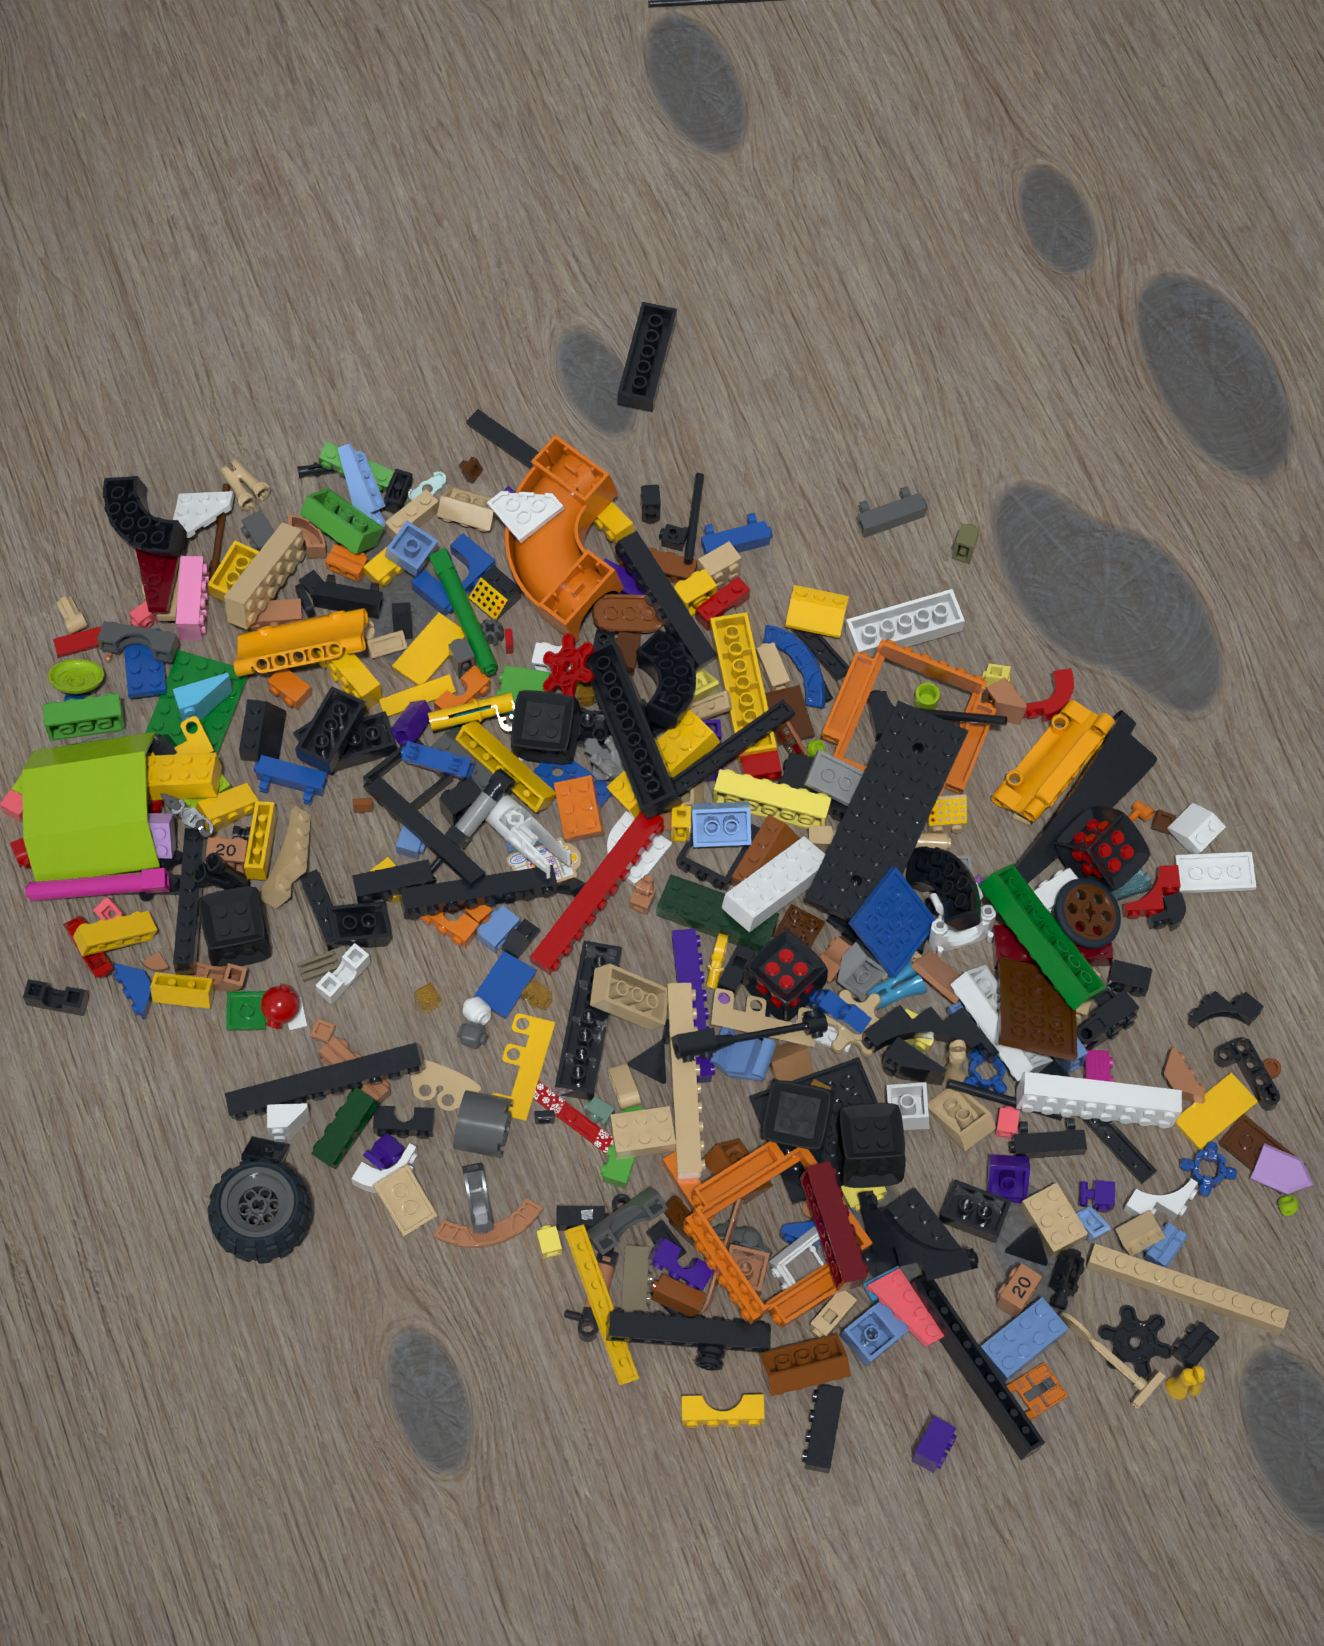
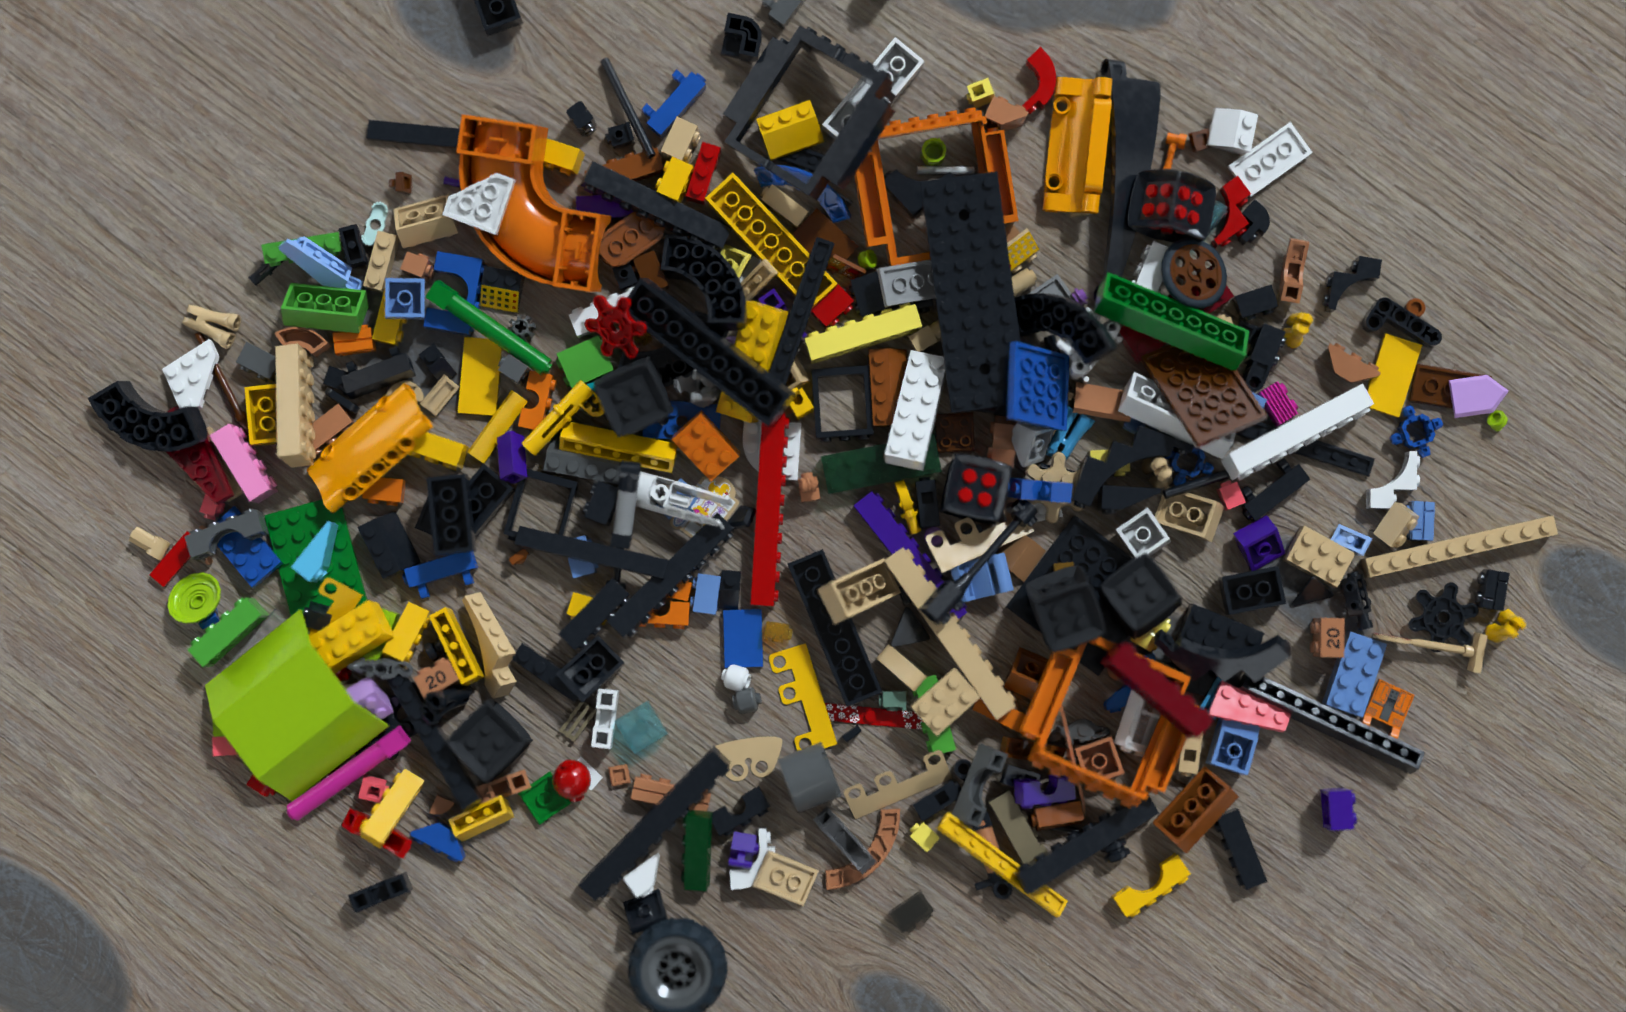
camera: 30 degrees left, 20 degrees up
blue brick [401,741,476,779] -> none
clear yellow brick [414,982,441,1015] -> none
red tile [505,628,513,654] -> none
light blue slope [691,802,751,847] -> none
black piece [918,708,1007,726] -> none
dark purple brick [1079,1180,1115,1213] -> none
none -> nougat brick [400,251,435,283]
none -> clear light blue brick [614,700,669,754]
none -> black brick [721,13,762,62]
none -> black door [723,26,896,200]
none -> tan piece [844,750,952,819]
none -> clear smoke brick [889,890,934,933]
none -> nougat arch [1279,238,1310,304]
none -> yellow piece [1283,312,1313,349]

